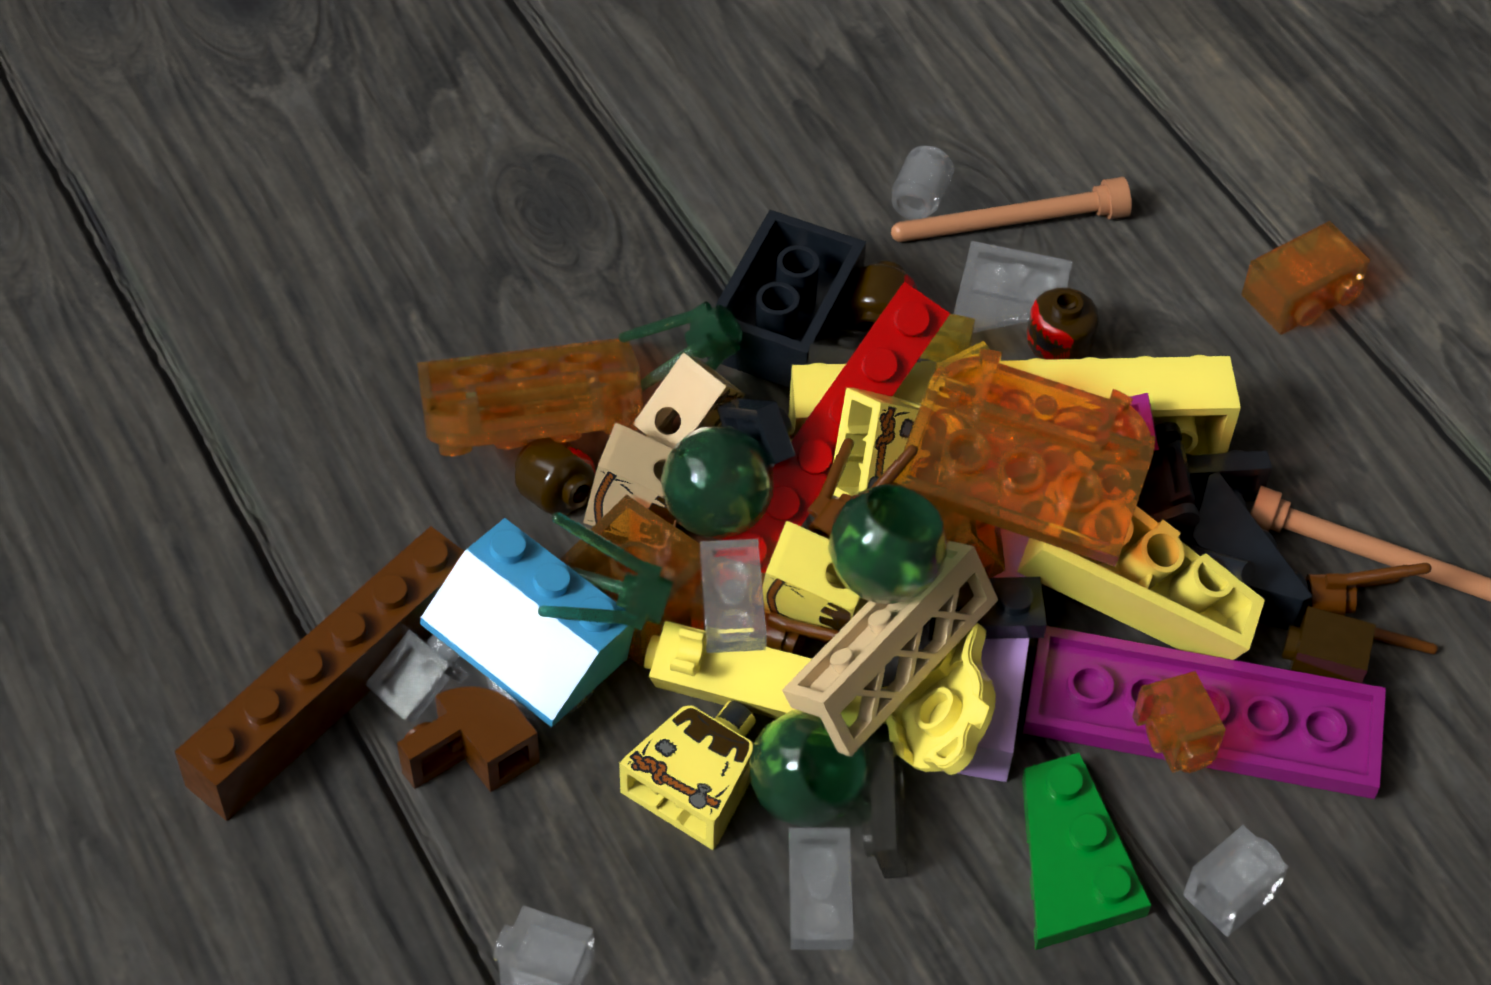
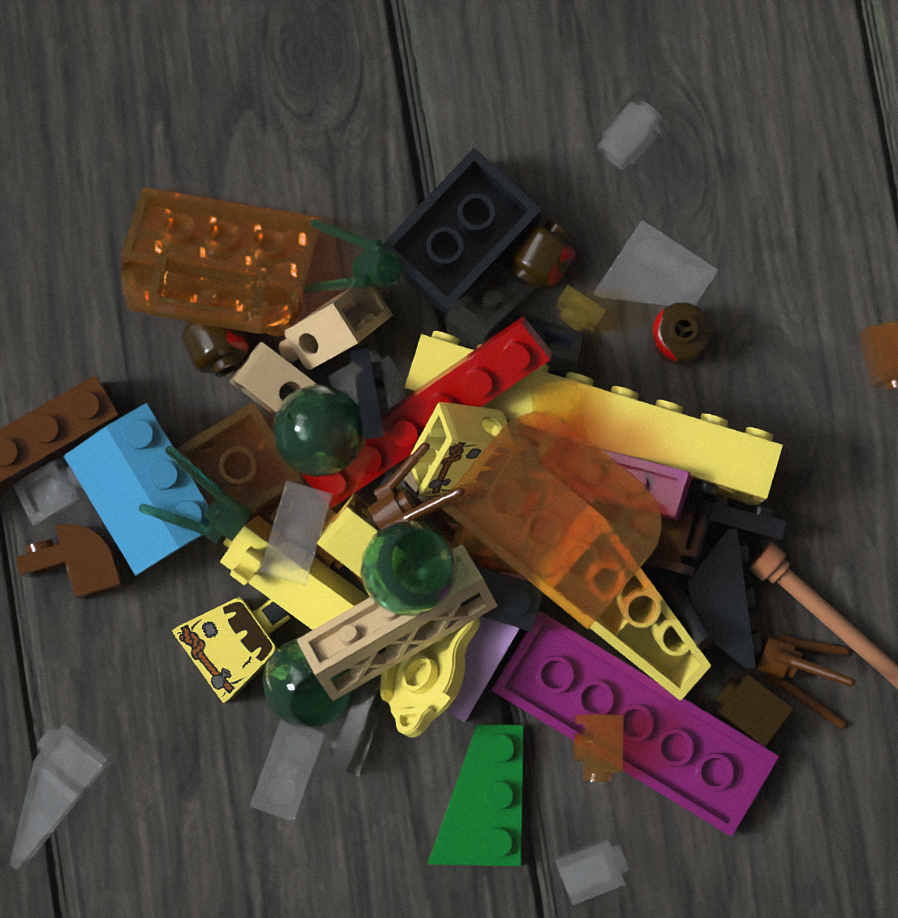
camera: 20 degrees right, 30 degrees up
nougat piece [891,177,1132,242] -> none

